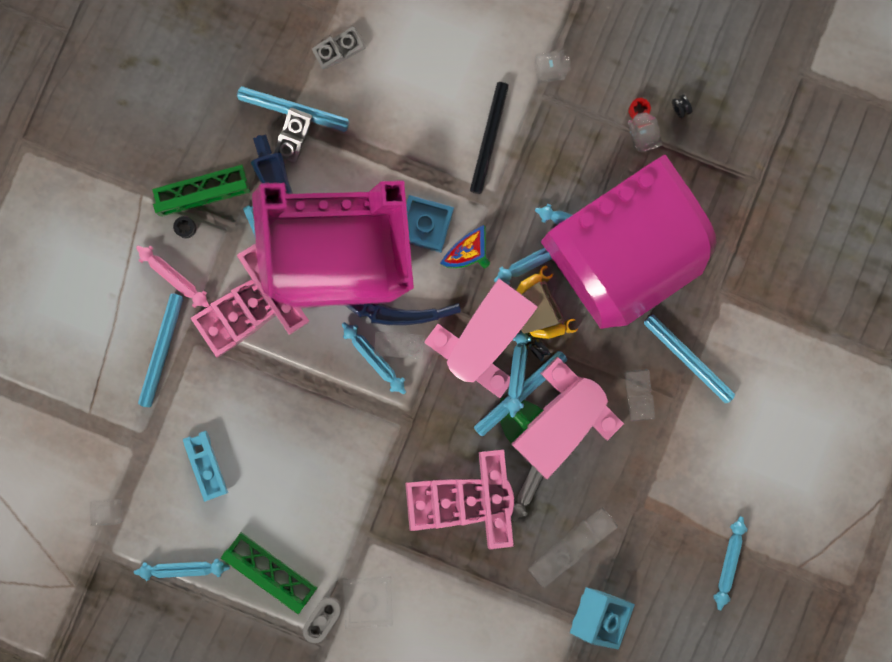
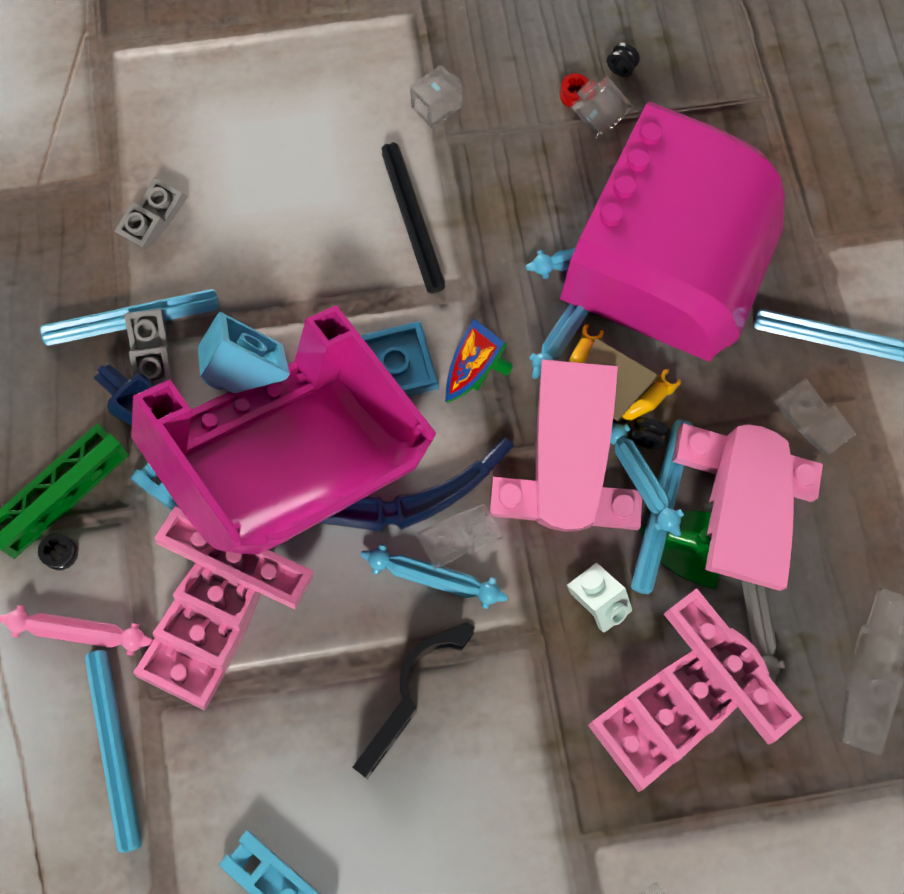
camera: 30 degrees left, 15 degrees down
none -> medium azure slope [198,311,290,393]
none -> black piece [352,622,475,780]
none -> light aqua bracket [567,562,632,632]

